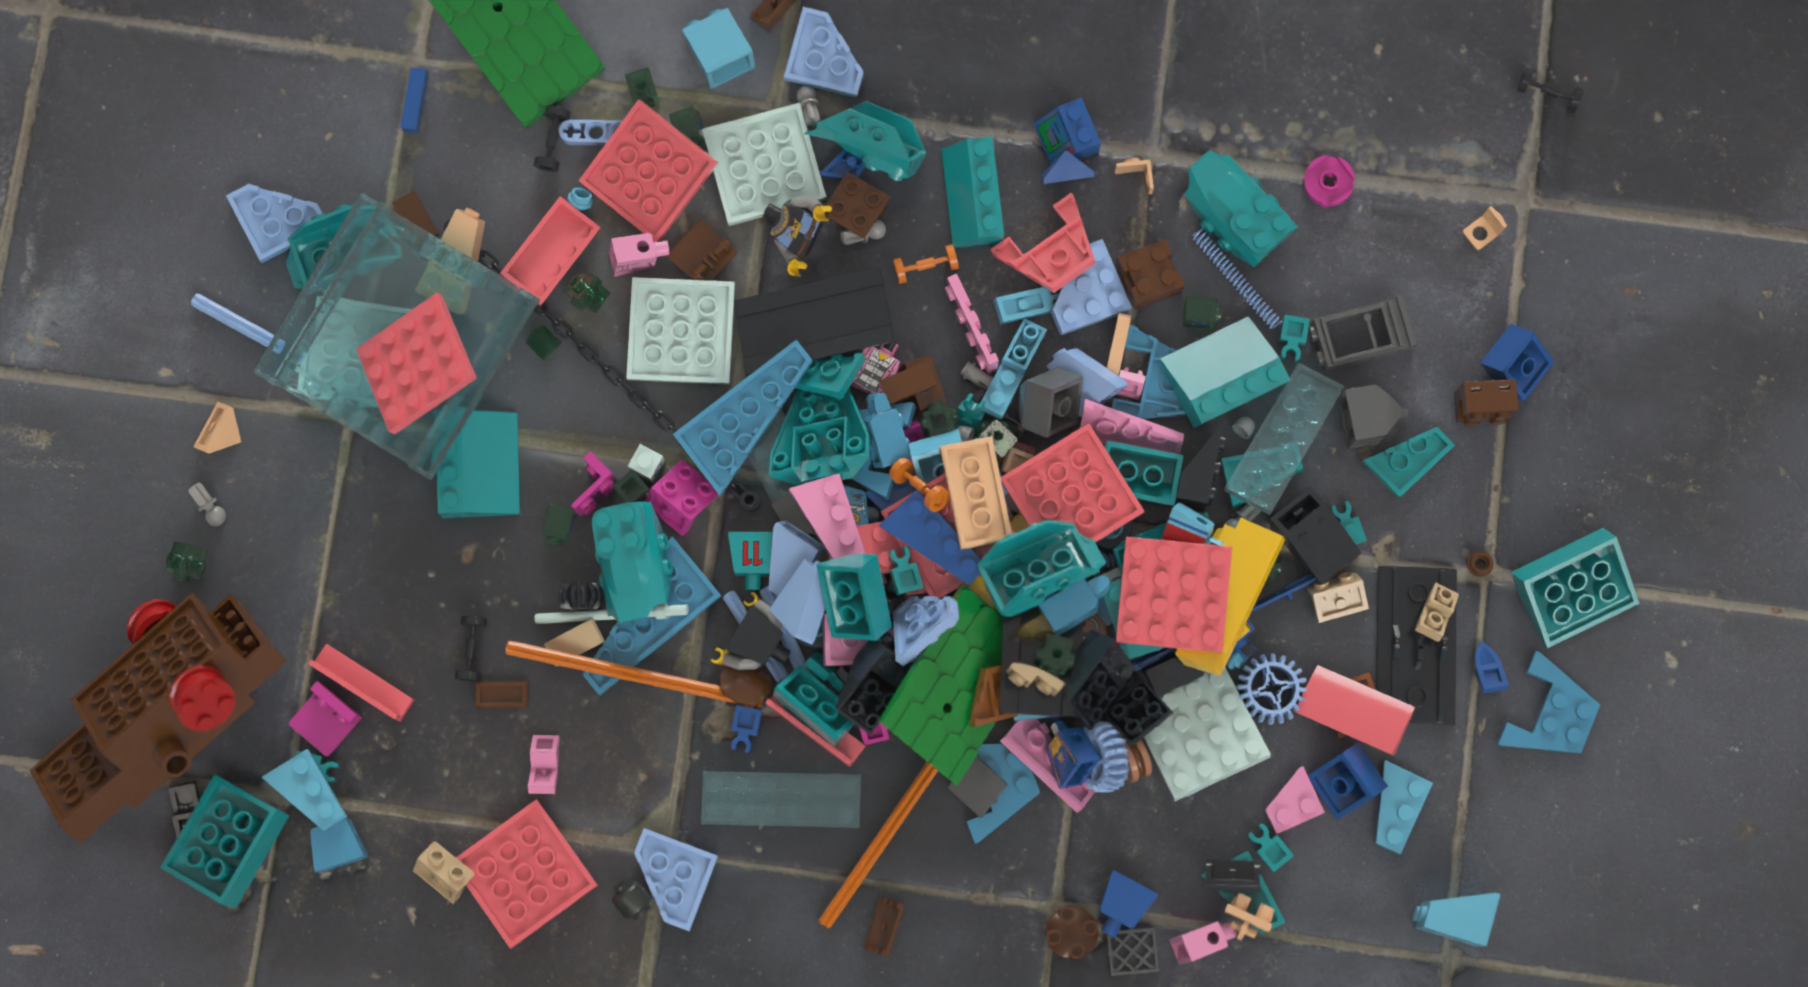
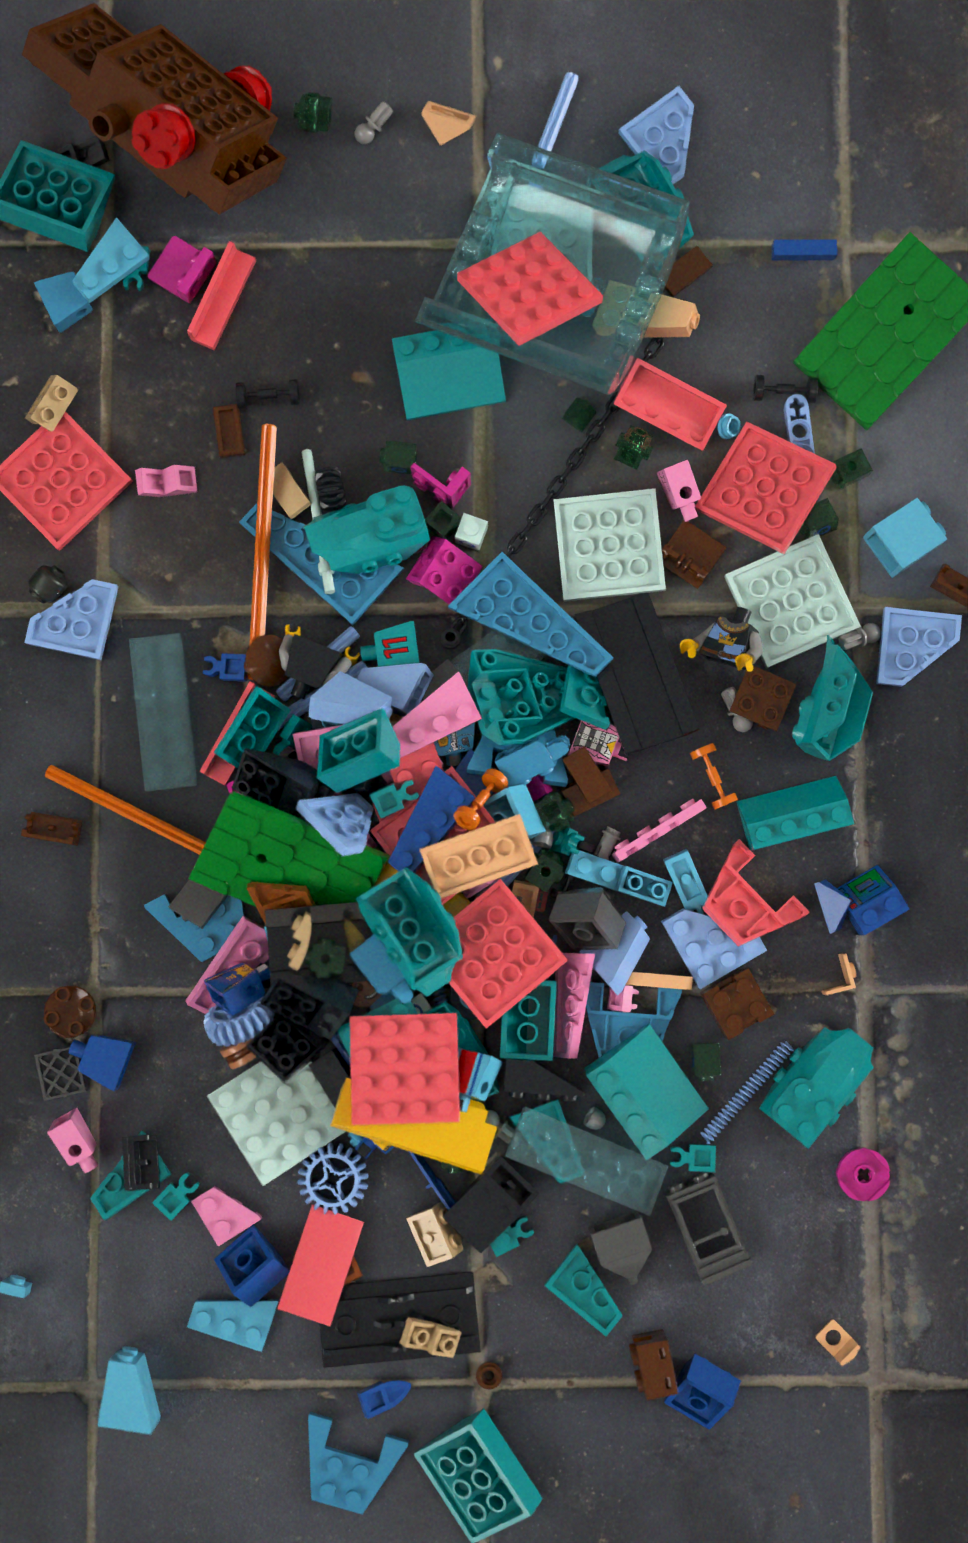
camera: 80 degrees right, 5 degrees up
blue piece [820,149,865,179] -> none
light nougat hips [1225,893,1274,941] -> none

